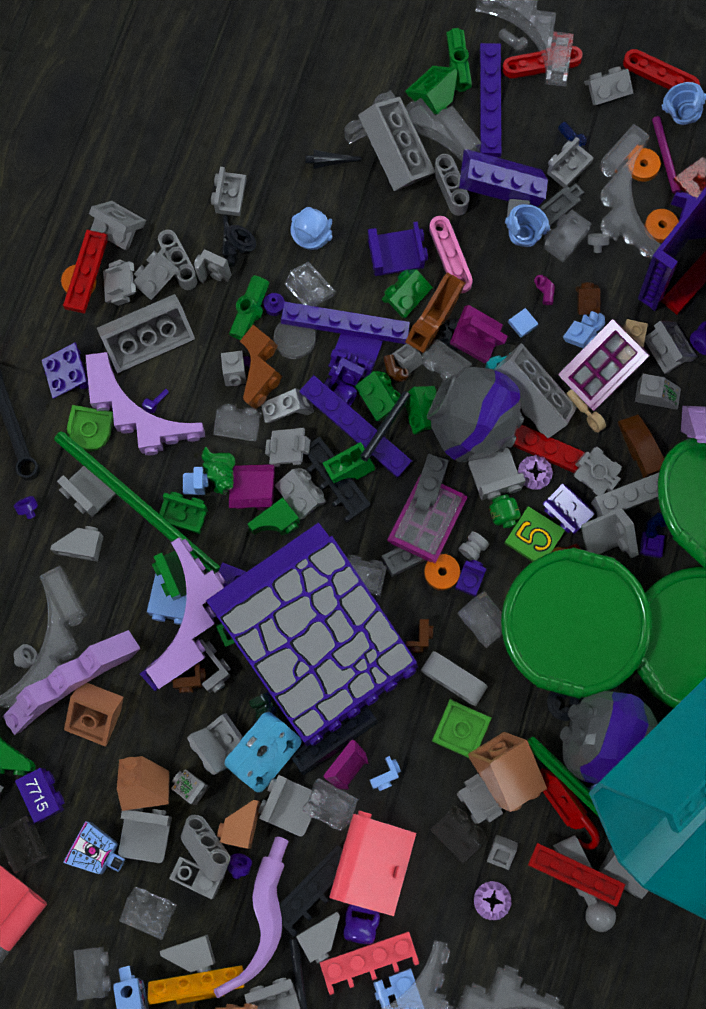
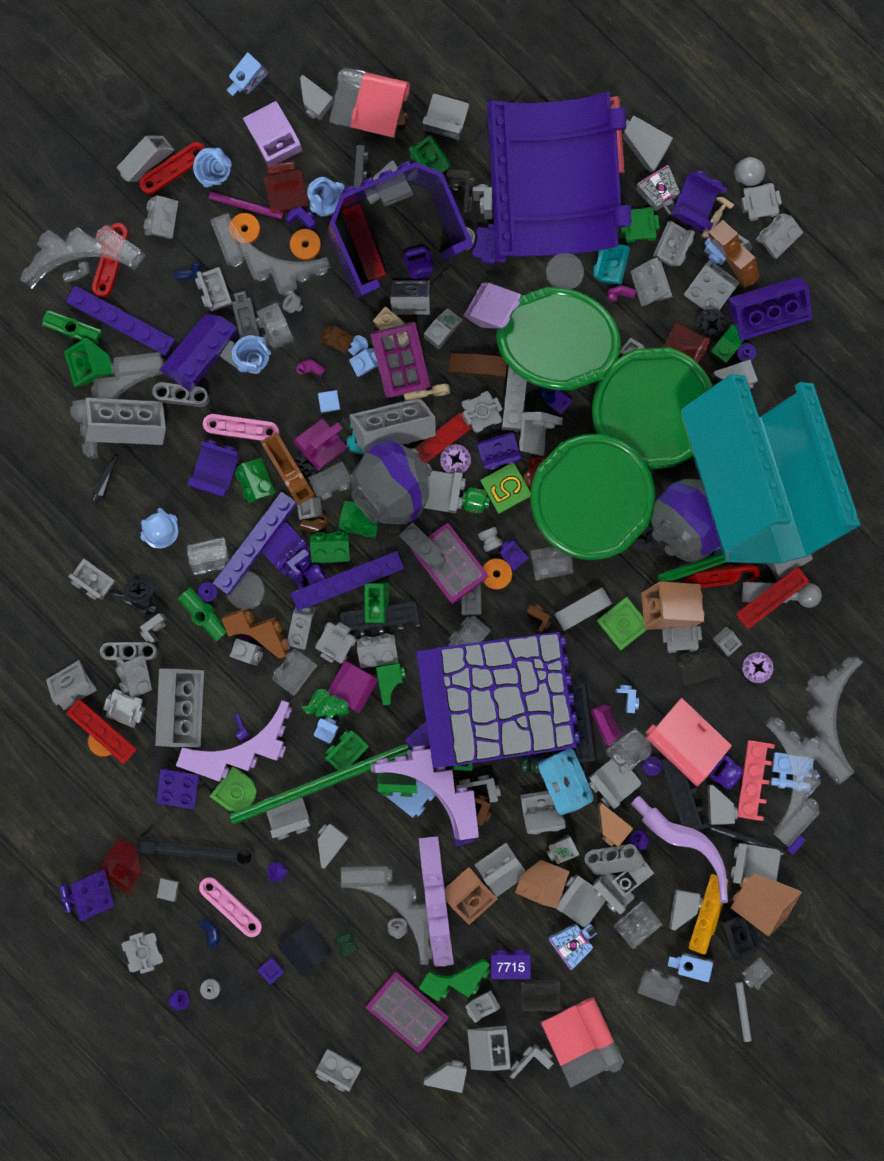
camera: 60 degrees left, 10 degrees up
black piece [360,391,411,462] -> none
none -> light grey slope [117,136,174,182]
none -> light grey bracket [474,843,525,897]
none -> light grey bracket [593,873,634,914]
none -> dark purple tile [642,756,662,776]

